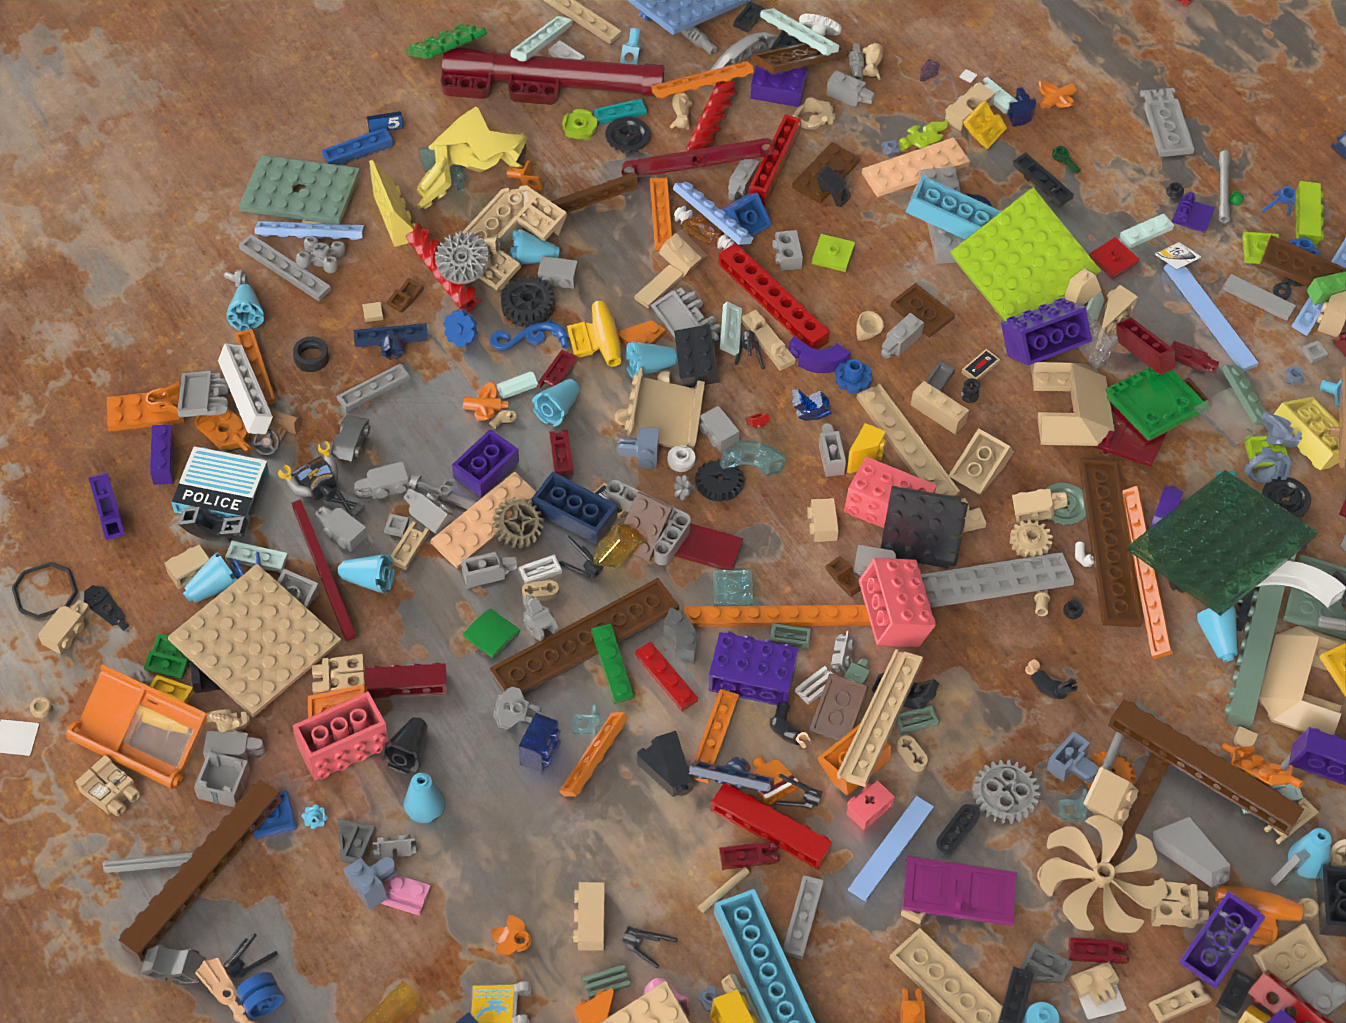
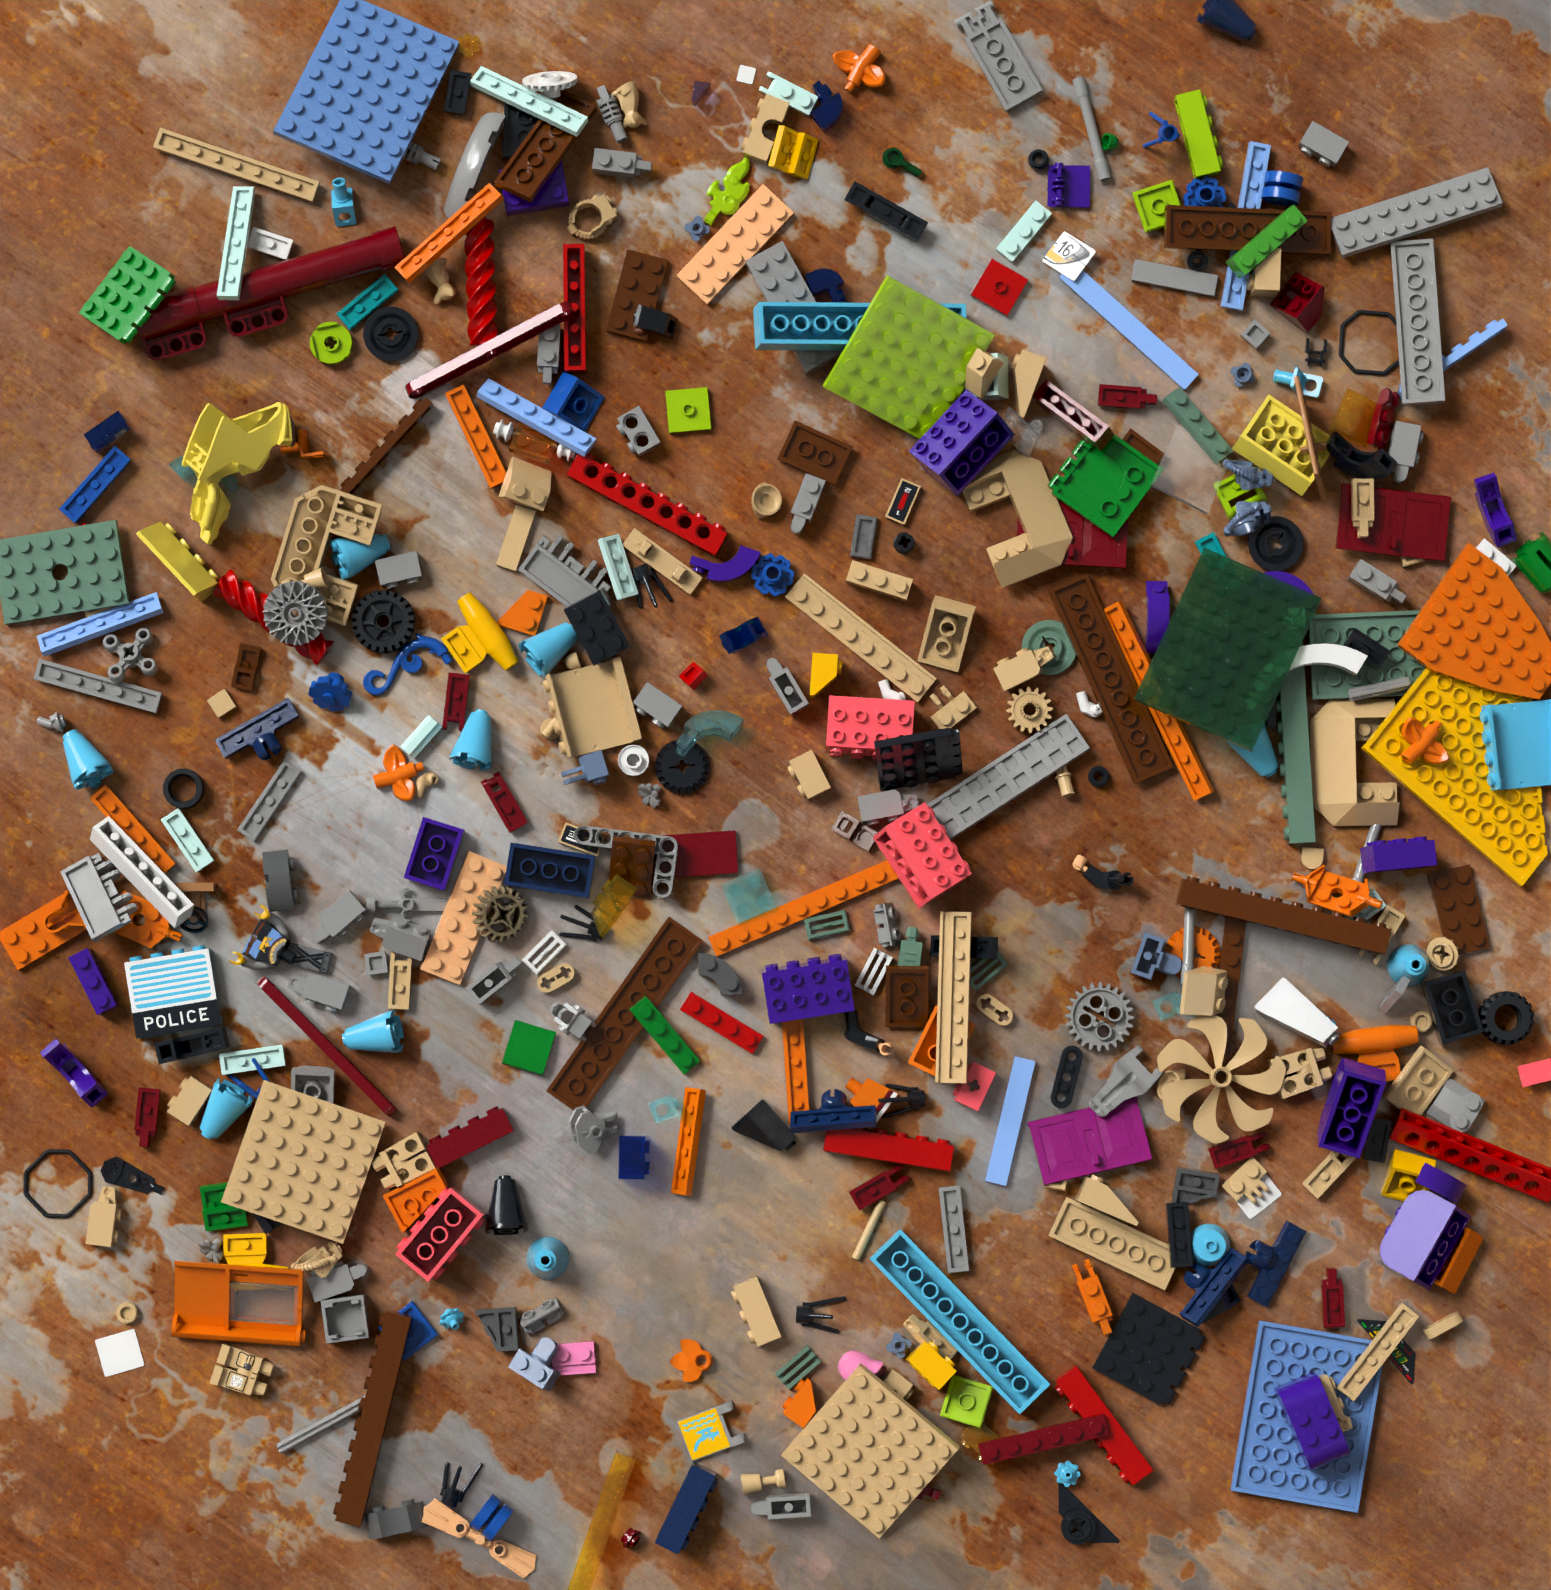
camera: 20 degrees left, 30 degrees up
none -> dark red hinge [134,1087,161,1148]
none -> light aqua plate [161,808,215,873]
none -> tan slope [1075,1174,1139,1226]
none -> light grey animal [1089,1045,1164,1117]

